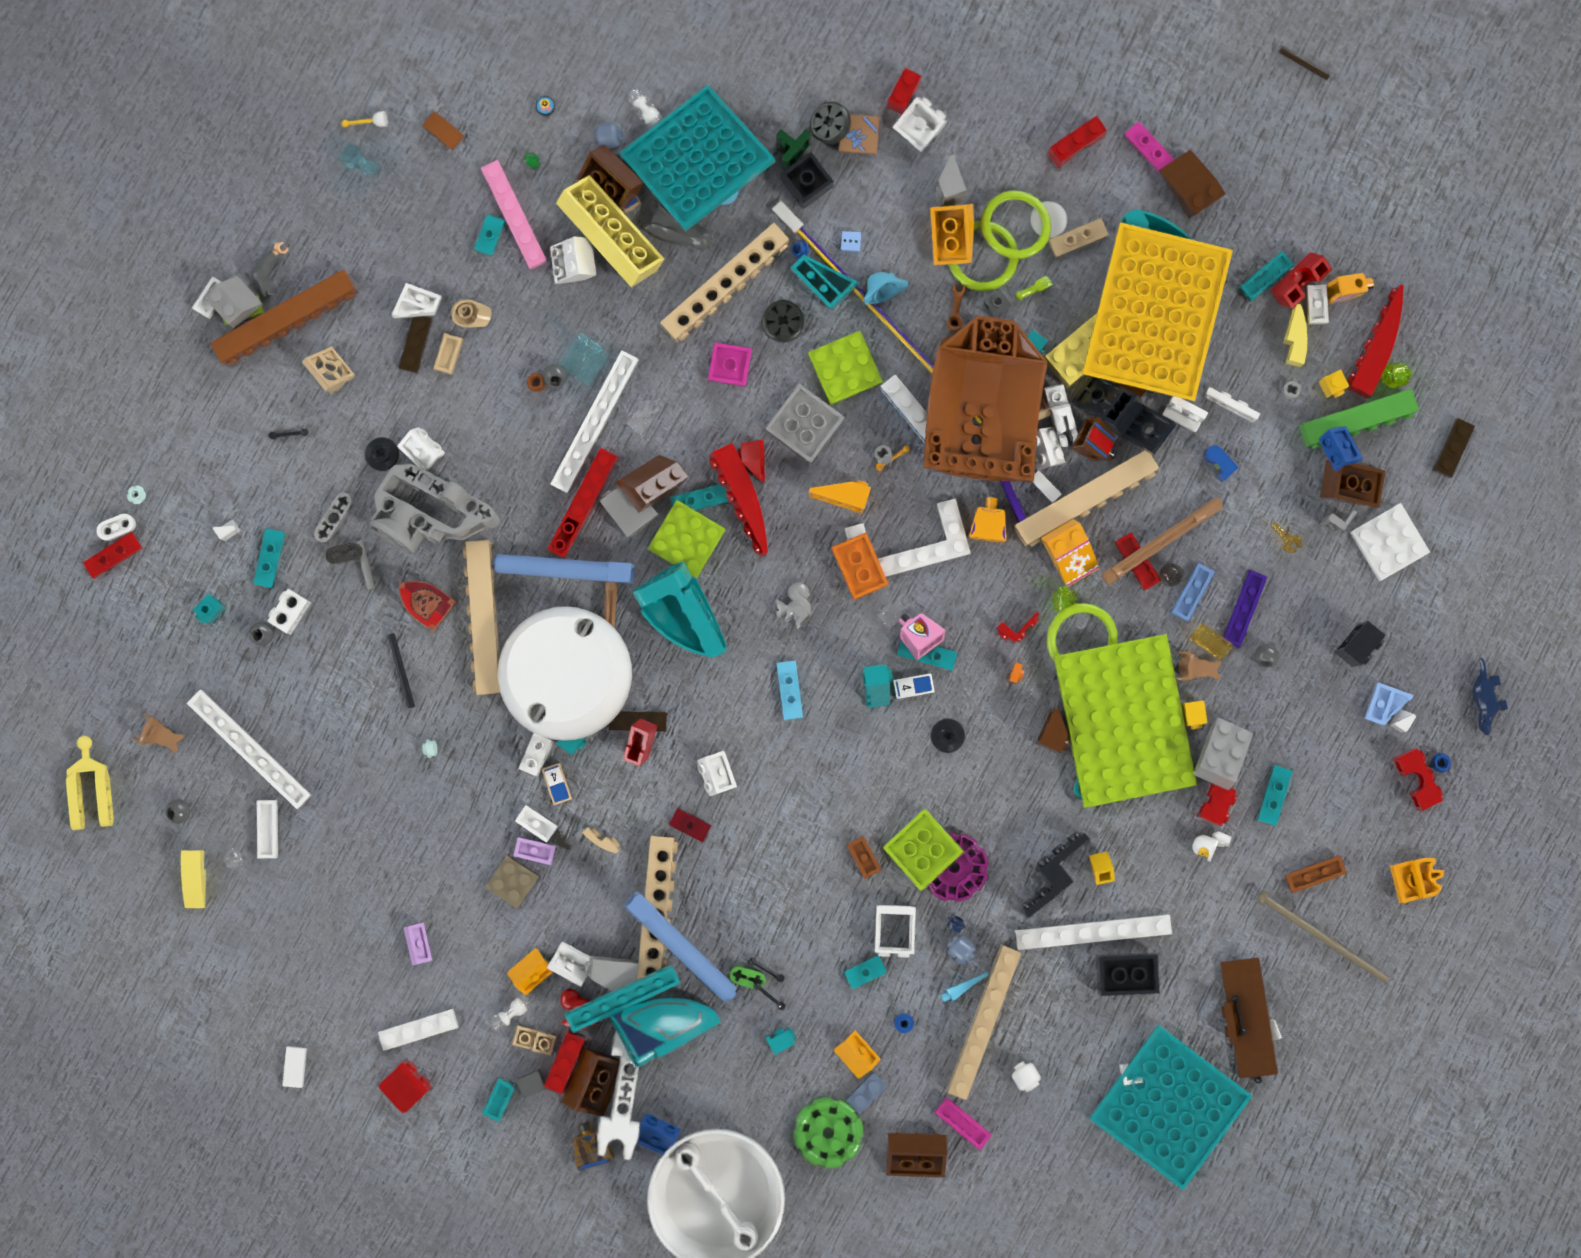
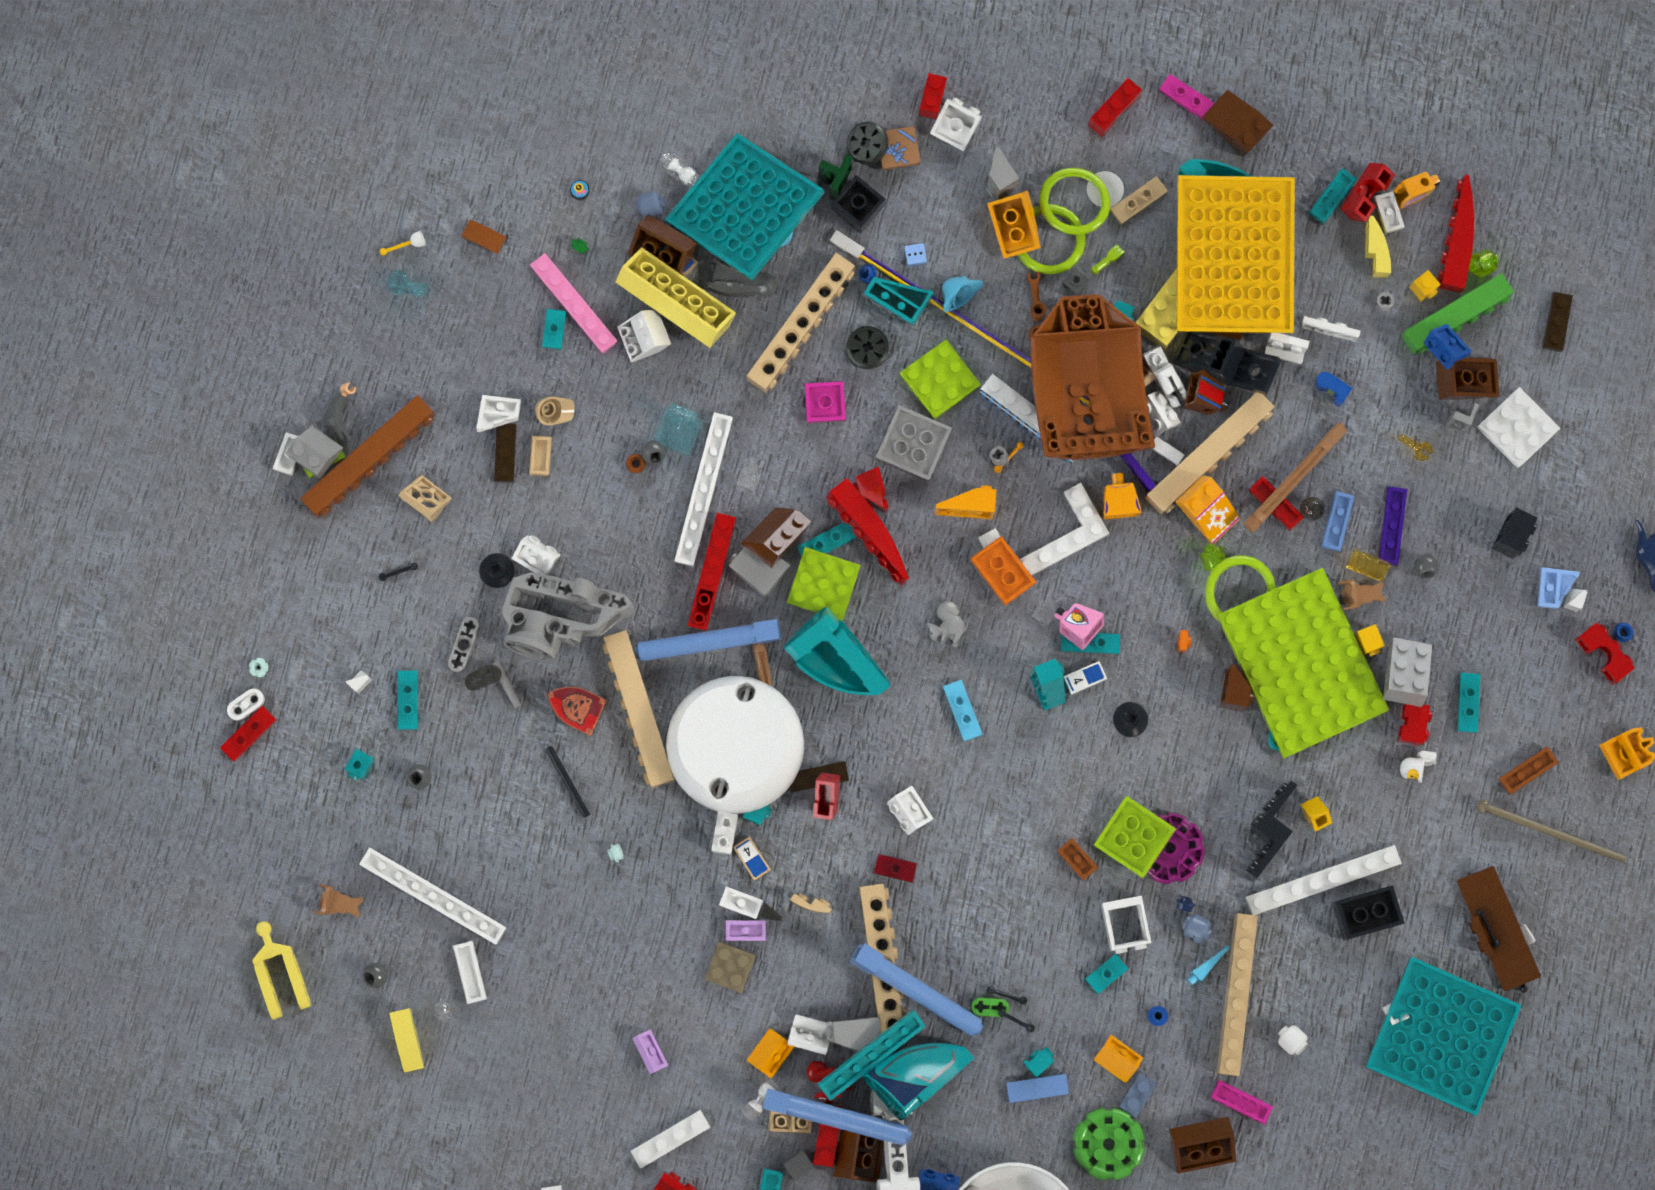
camera: 20 degrees left, 5 degrees down
white brick [267,589,311,635] -> none
red bracket [996,612,1039,644] -> none
none -> medium blue brick [763,1089,912,1146]
none -> medium blue tile [1006,1074,1069,1103]

